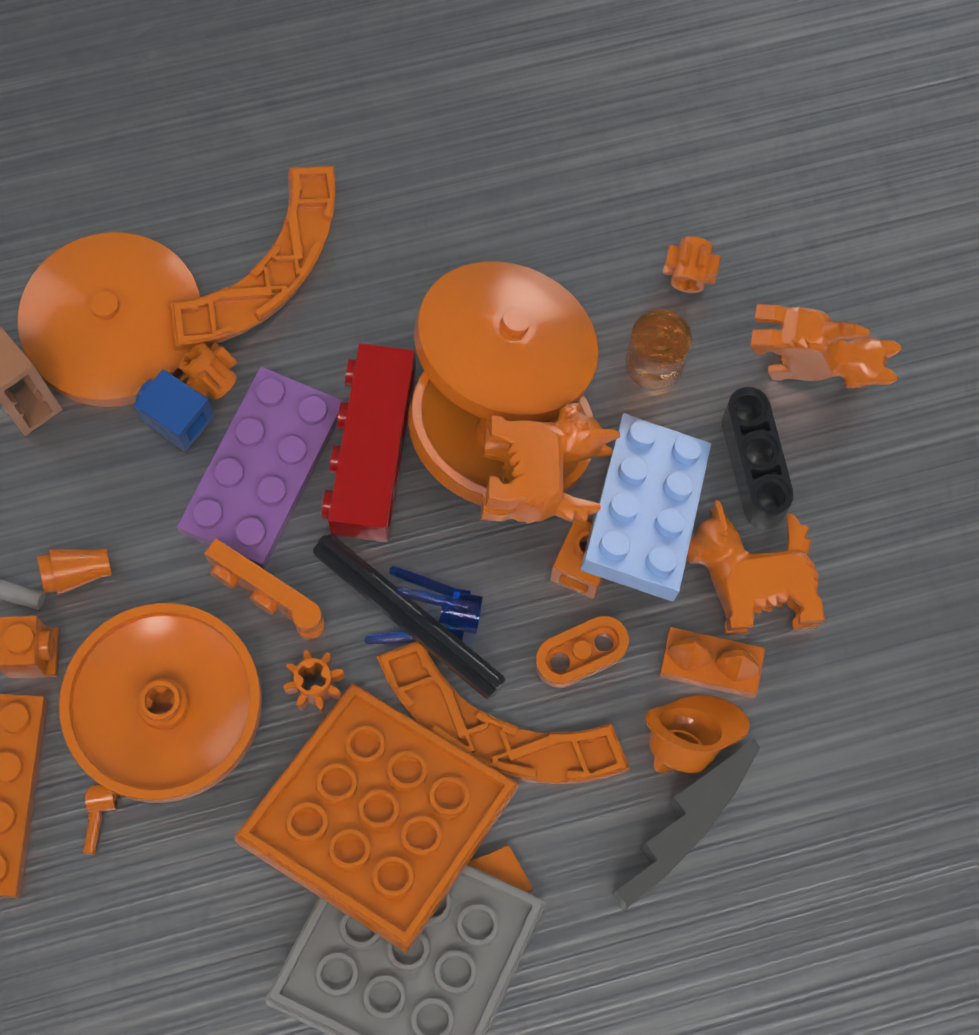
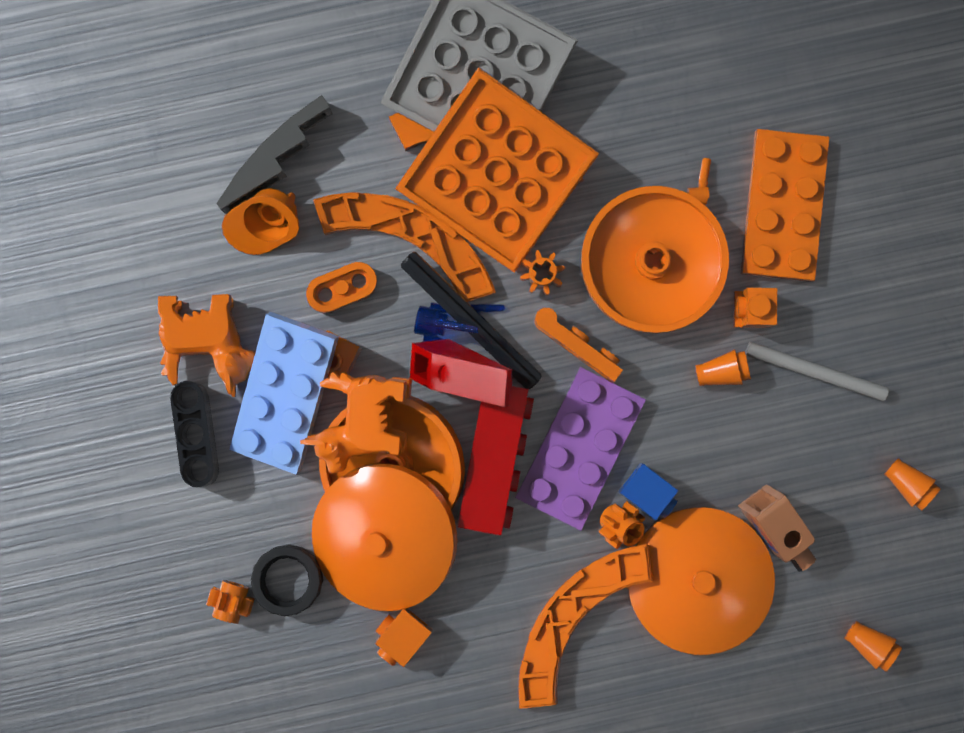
camera: 175 degrees left, 15 degrees up
clear orange wheel [625,309,692,390] -> none
orange tile [659,627,765,699] -> none
orange animal [750,304,902,389] -> none
none -> black tyre [251,545,323,617]
none -> orange brick [375,608,433,667]
none -> slope [410,339,512,407]

